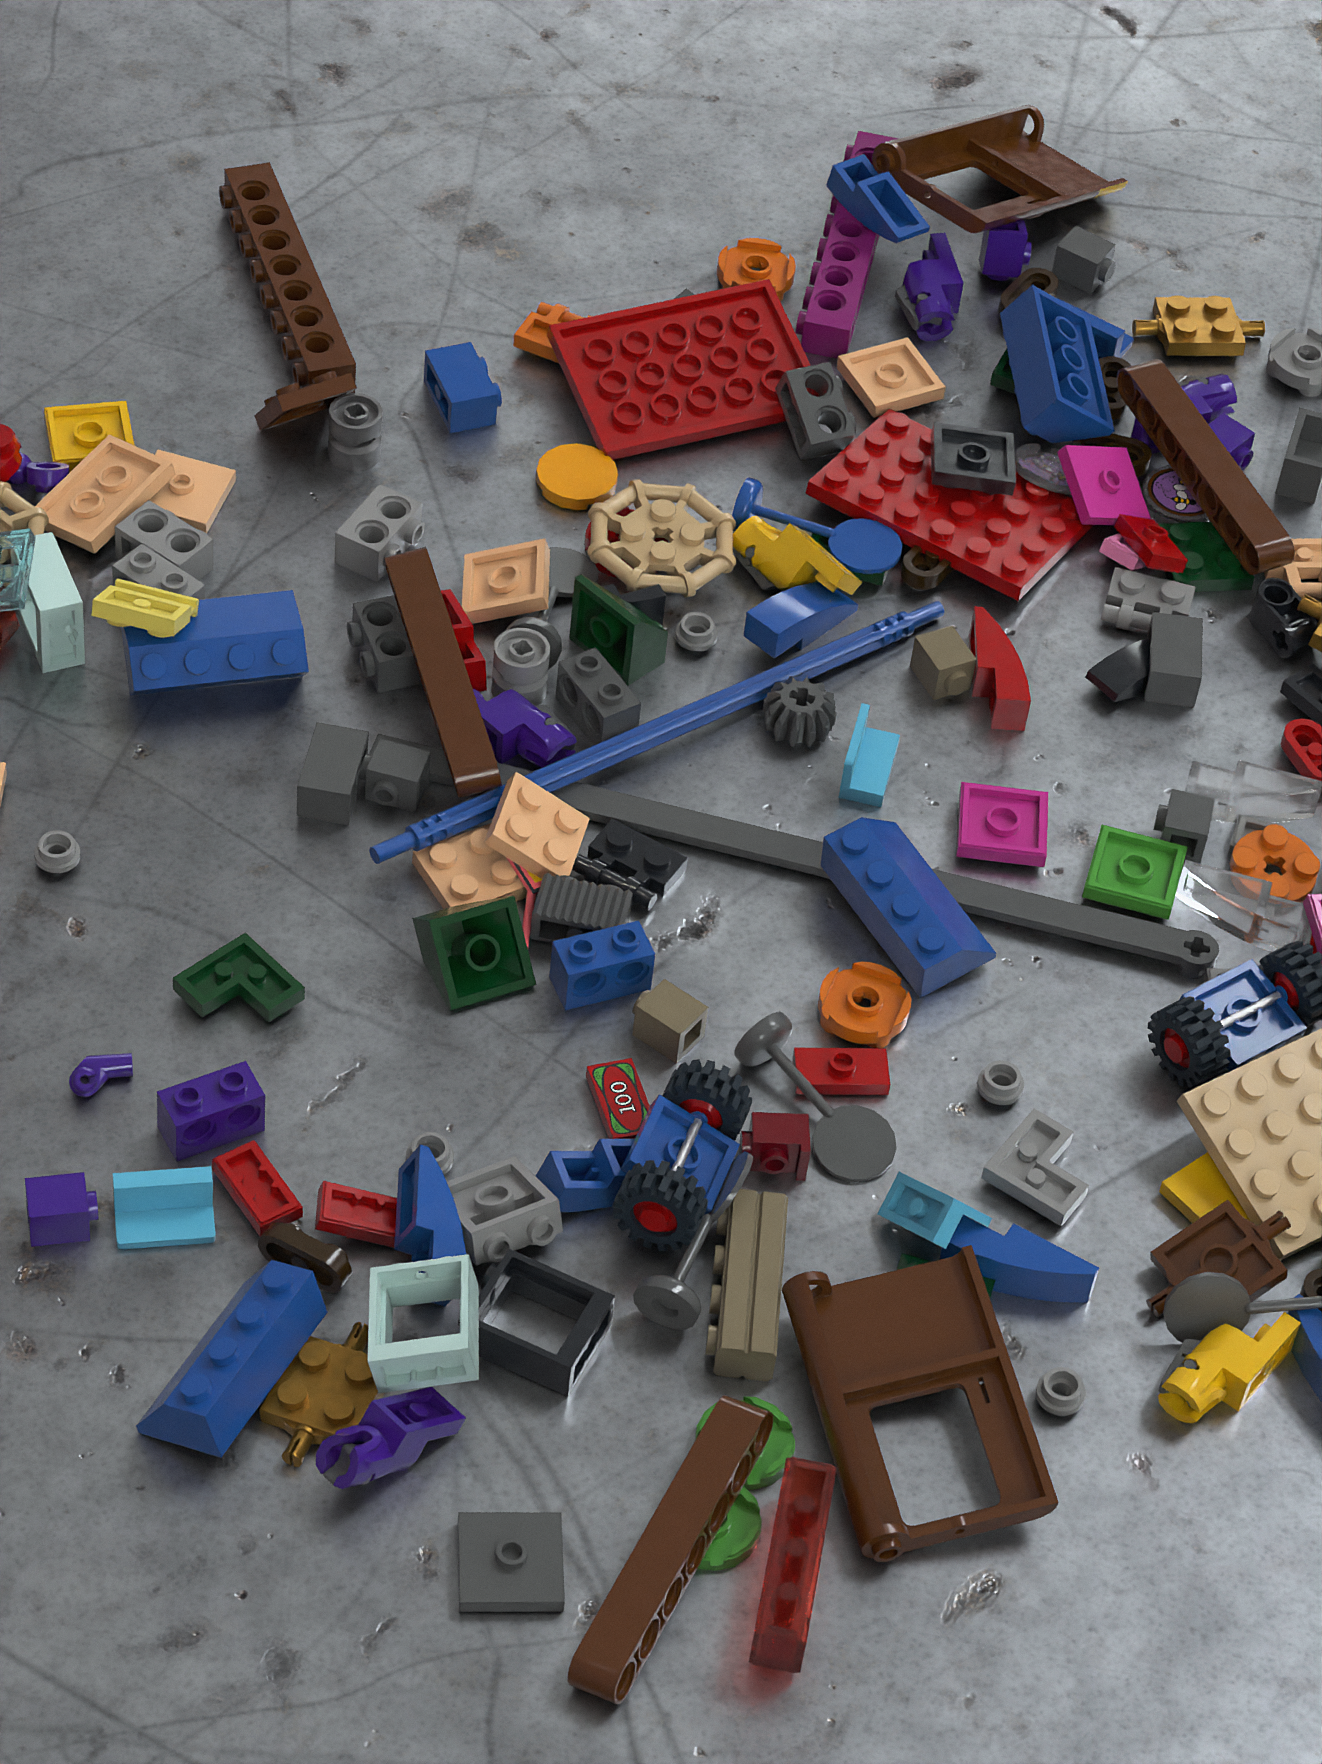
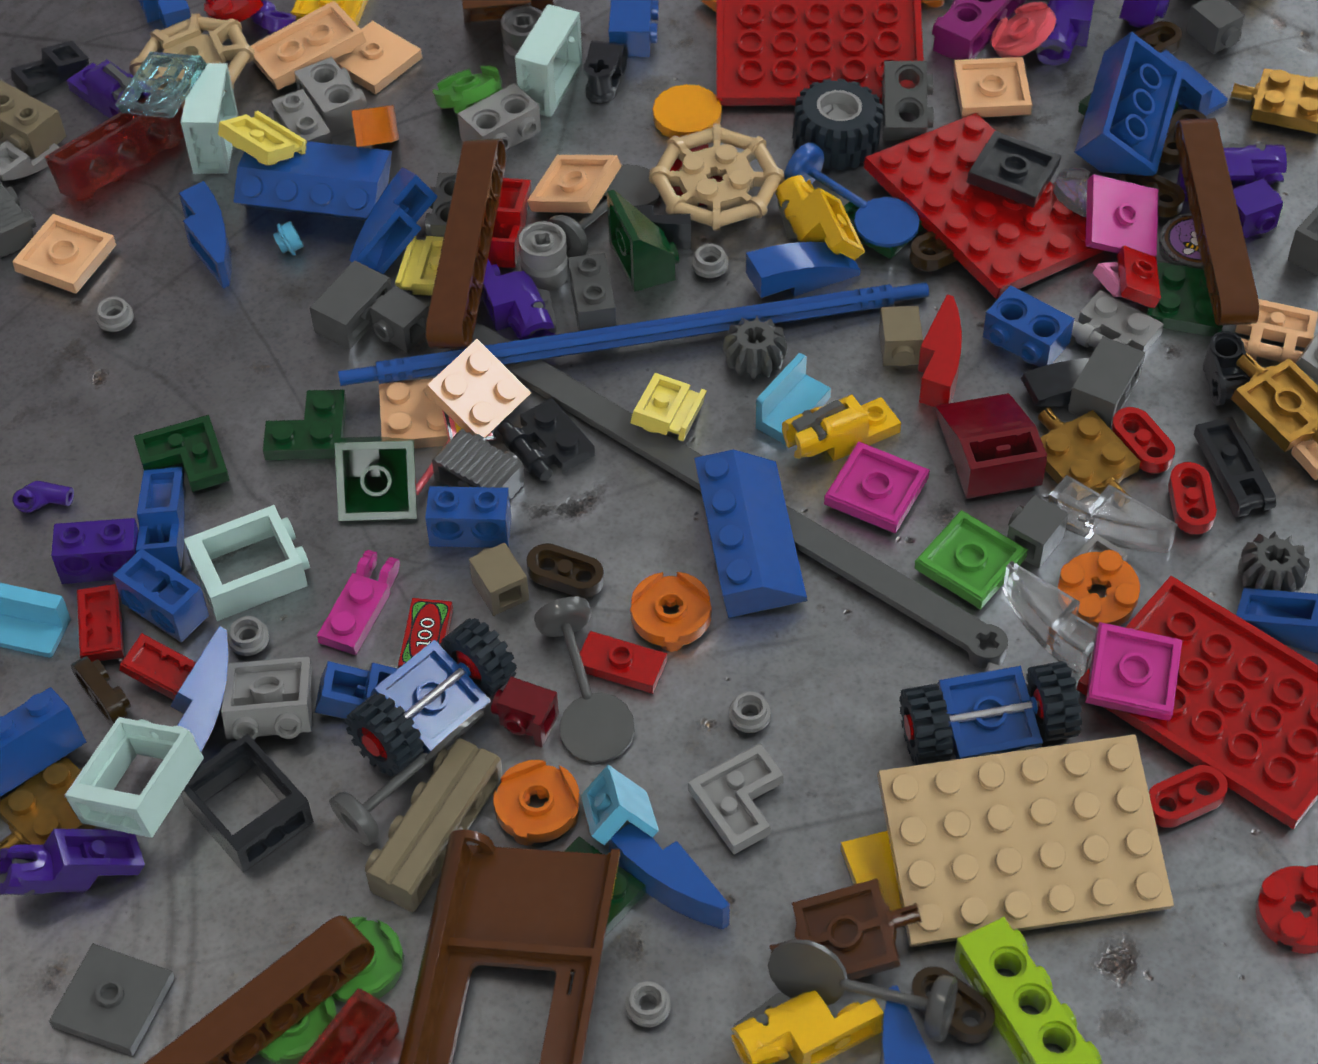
camera: 30 degrees right, 5 degrees up
none -> blue brick [113,549,209,643]
none -> blue slope [136,467,185,573]
none -> blue slope [179,181,232,289]
none -> light aqua window [184,505,310,621]
none -> dark green plate [263,389,347,460]
none -> medium azure plate [273,221,304,256]
none -> dark pink hinge [317,550,400,655]
none -> blue slope [349,167,438,274]
none -> orange slope [351,105,399,147]
none -> light yellow plate [395,236,444,296]
none -> bright green plate [432,66,503,114]
none -> orange plate [493,759,580,846]
none -> light aqua window [515,4,583,117]
none -> dark brown plate [527,543,604,598]
none -> black piece [583,41,628,103]
none -> light yellow plate [630,373,707,441]
none -> yellow plate [782,394,901,461]
none -> black wheel [792,79,883,170]
none -> dark red slope [935,393,1047,499]
none -> blue brick [983,285,1075,367]
none -> coral tile [990,2,1056,58]
none -> pearl gold plate [1038,408,1141,509]
none -> red plate [1111,407,1175,473]

